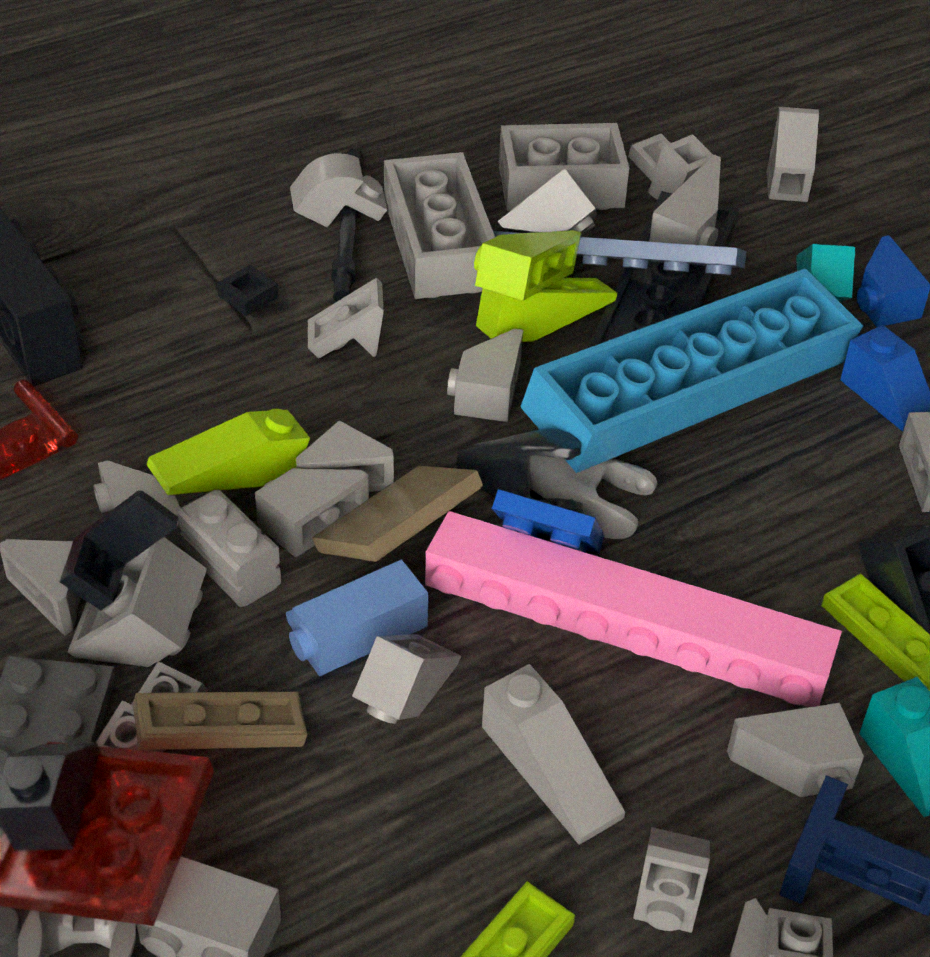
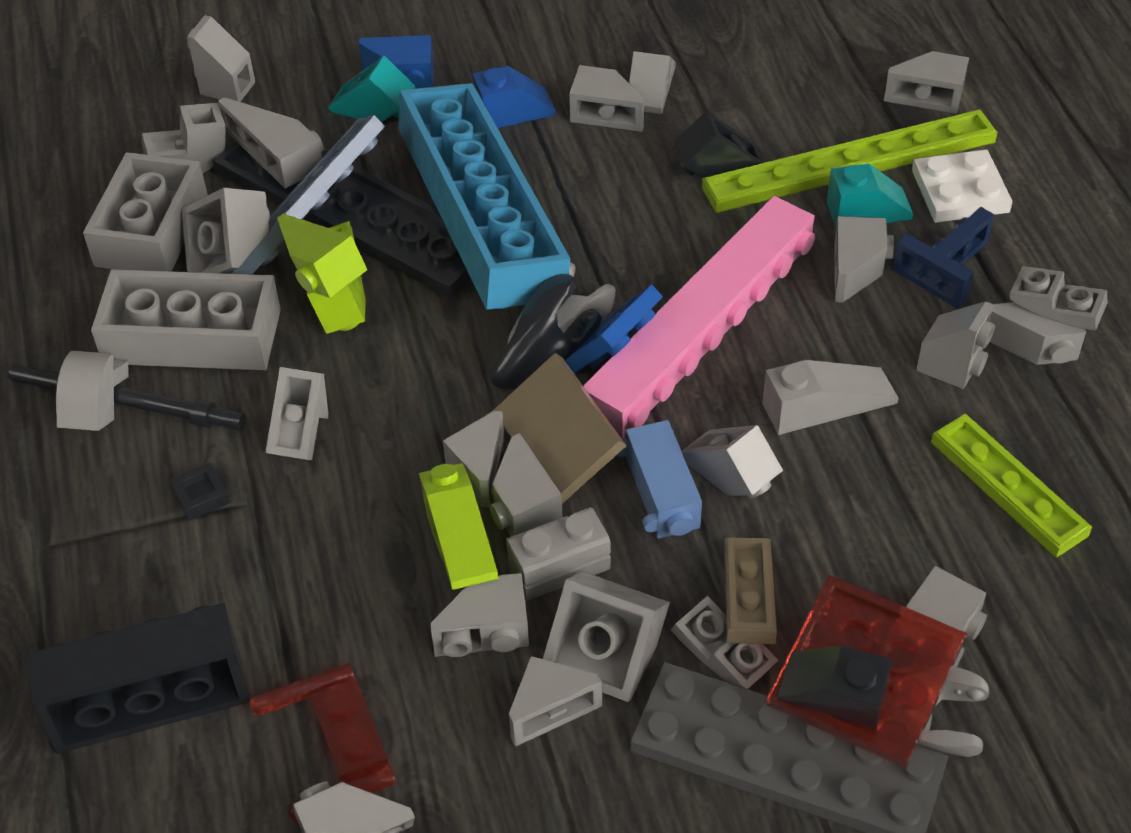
camera: 70 degrees left, 5 degrees up
black bracket [59,490,179,611] -> none
light grey slope [447,329,523,422] -> none

